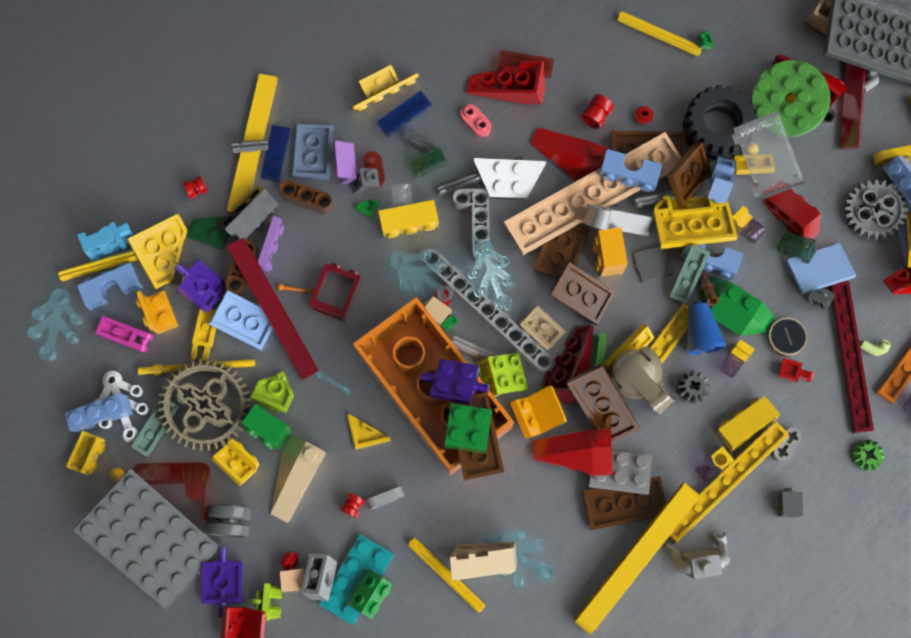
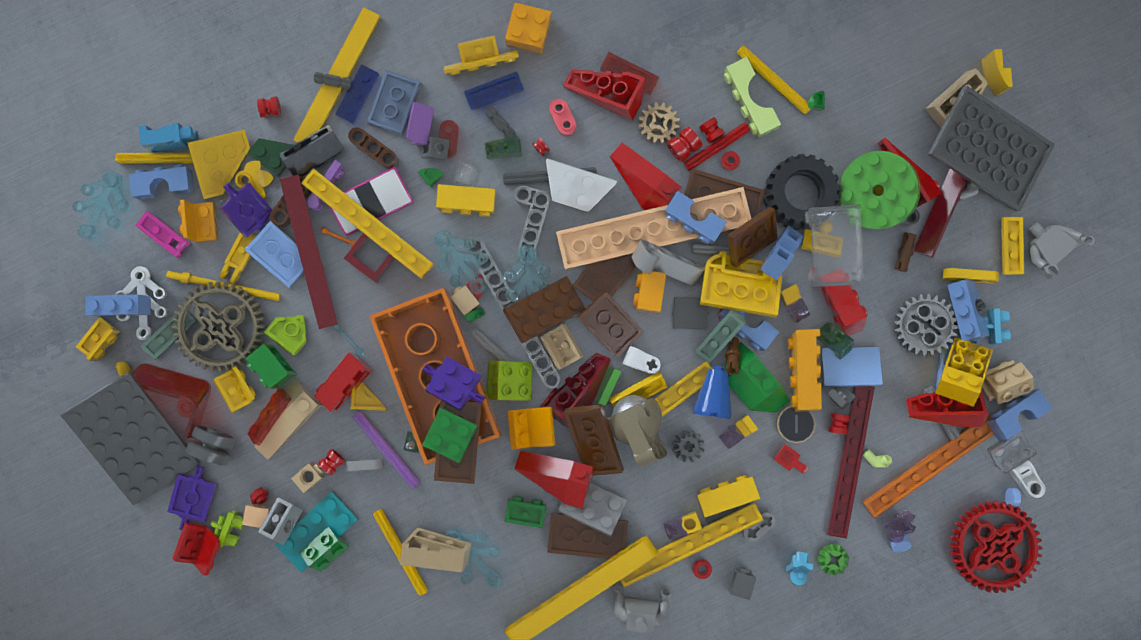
camera: 20 degrees right, 10 degrees up
none -> yellow plate [235,161,274,198]
none -> clear red plate [247,387,291,446]
none -> tan brick [291,462,325,493]
none -> yellow tile [301,168,434,279]
none -> red wedge [314,352,374,413]
none -> slope [329,167,414,237]
none -> medium lavender axle [353,411,420,489]
none -> clear green piece [403,431,419,453]
none -> reddish brown plate [503,276,585,344]
none -> green bracket [504,496,546,528]
none -> light orange brick [505,2,552,54]
none -> red bush [532,138,550,157]
none -> white piece [622,346,661,374]
none -> tan gear [638,102,680,144]
none -> red axle [684,122,750,171]
none -> red plate [692,559,712,579]
none -> red wheel [699,117,725,144]
none -> yellowish green arch [723,57,781,138]
none -> medium azure hips [786,552,813,586]
none -> light orange wedge [787,329,822,412]
none -> red wheel [828,413,850,435]
none -> reddish brown pin [895,232,917,272]

